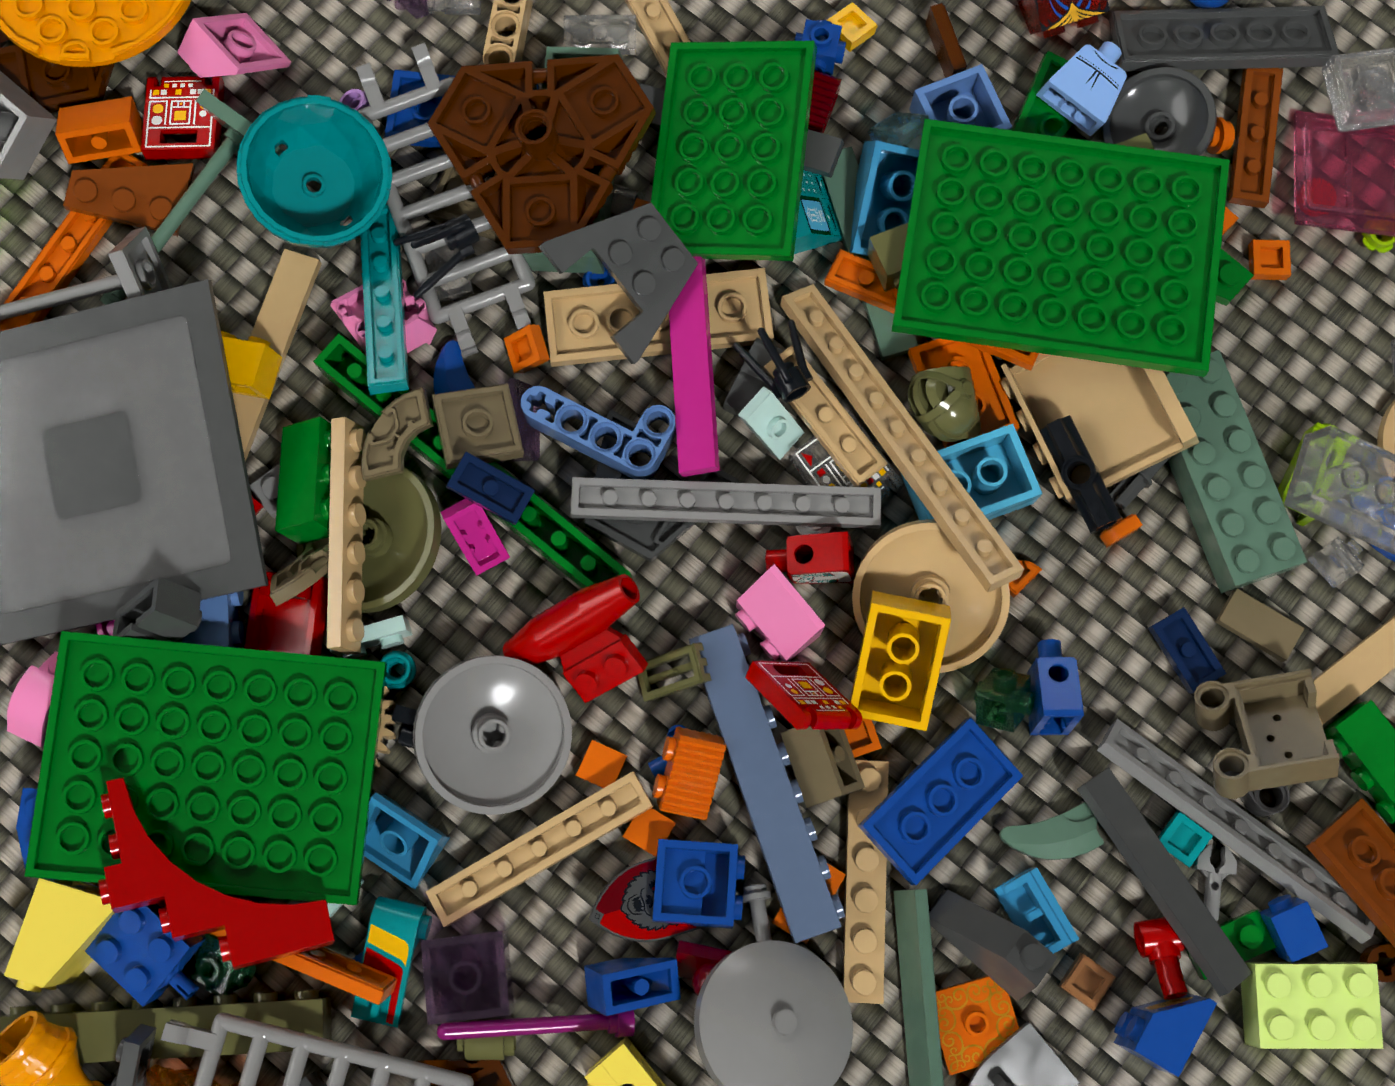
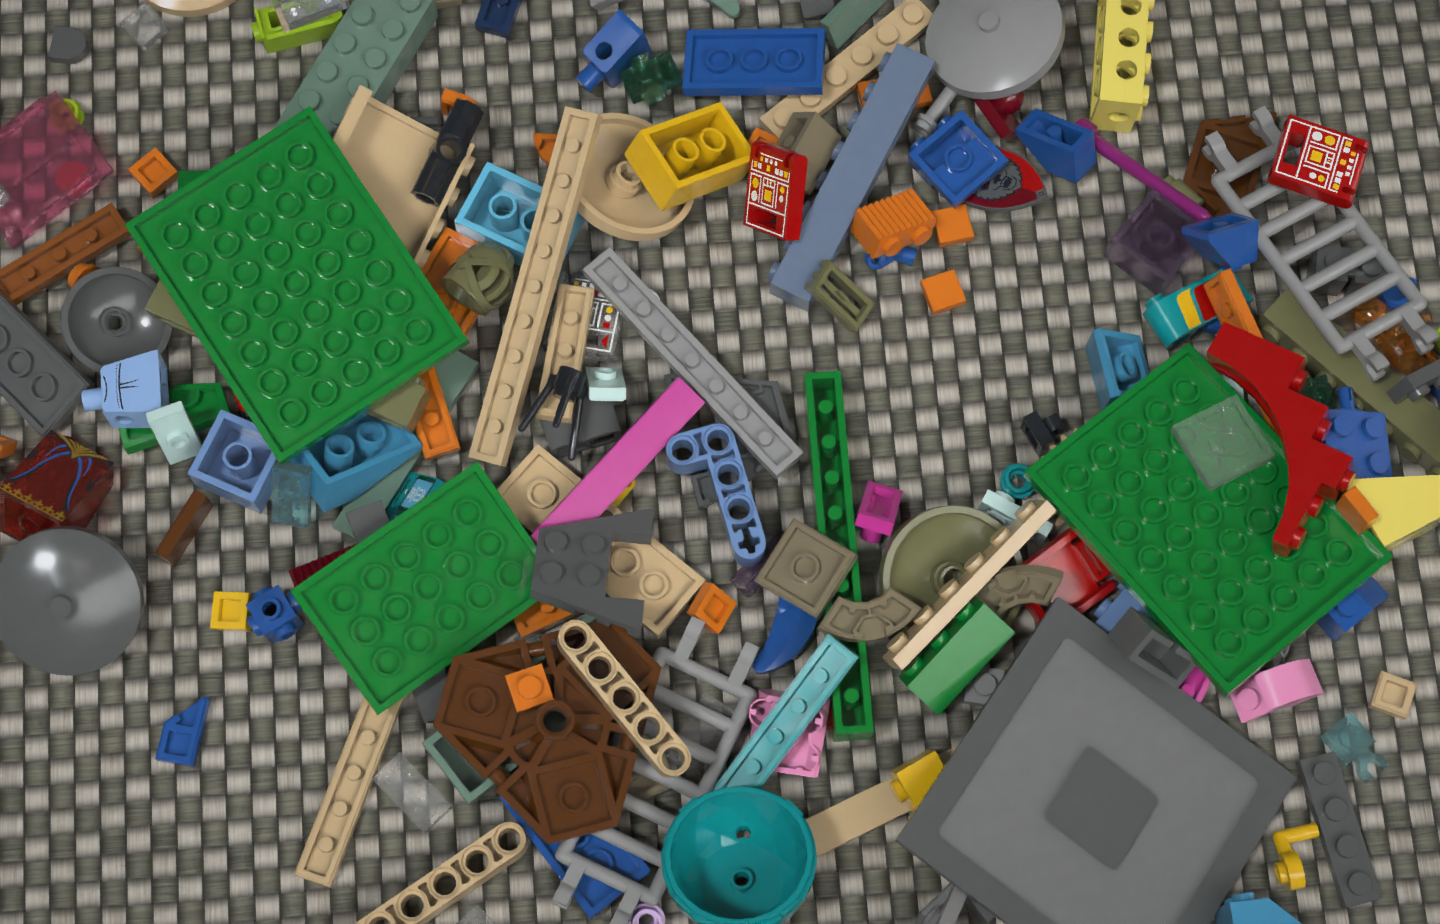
camera: 135 degrees left, 5 degrees down
black plant [393,214,480,299] -> none
light grey dish [413,655,572,815] -> none
tan plate [426,771,654,927] -> none
dark blue plate [446,452,535,525] -> none
red plate [503,574,648,703] -> none
bright pink slope [735,564,825,662] -> none
red torso [765,531,855,584] -> none
none -> light aqua plate [146,401,202,465]
none -> orange plate [505,663,554,714]
none -> tan beam [557,620,691,778]
none -> clear tile [1171,394,1275,491]
none -> blue slope [1181,212,1259,271]
none -> orange tile [1335,486,1379,536]

